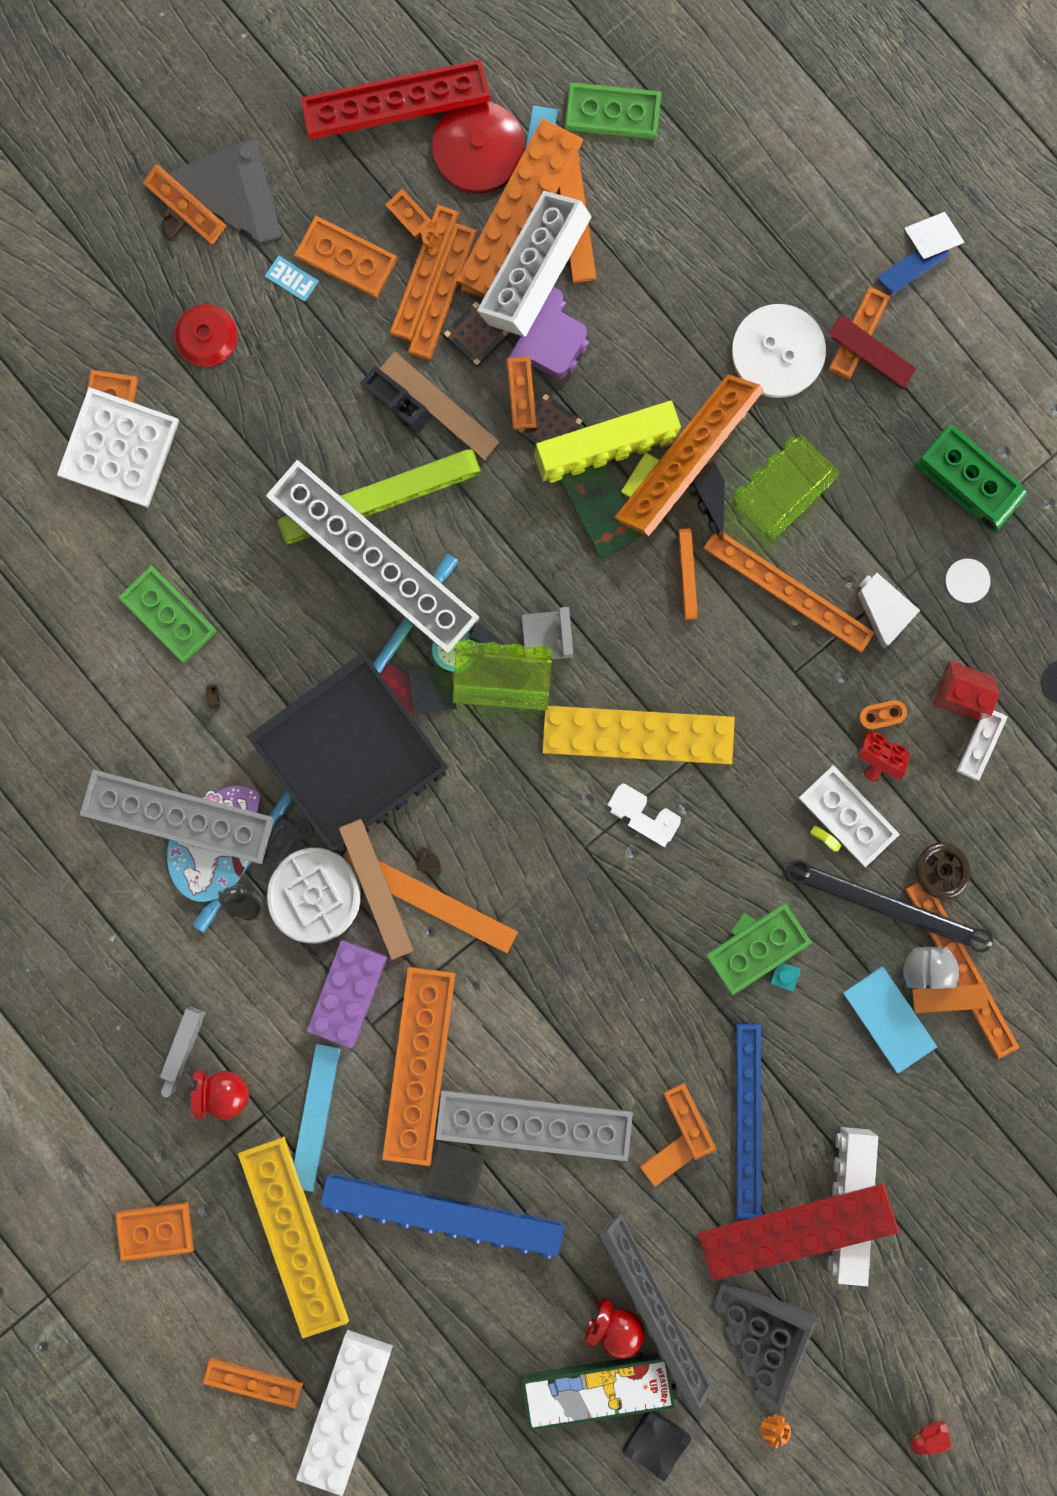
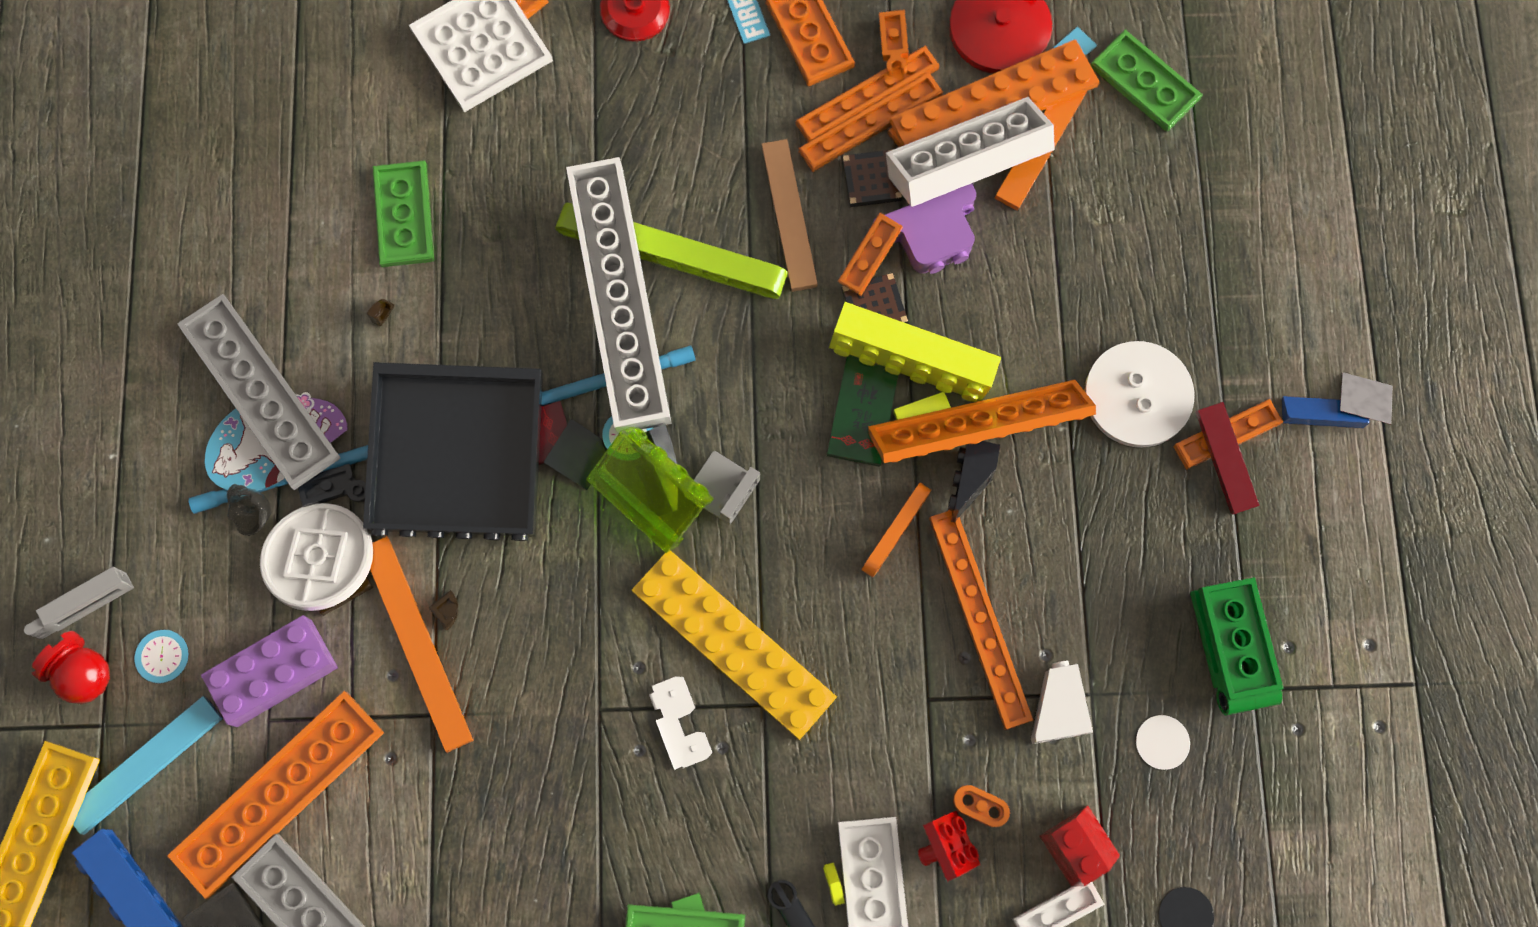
camera: 30 degrees right, 10 degrees down
medium nougat tile [339,818,414,960] -> none
black slope [360,366,432,433] -> none
clear neon green panel [732,434,841,543] -> none
none -> sticker [135,630,188,683]

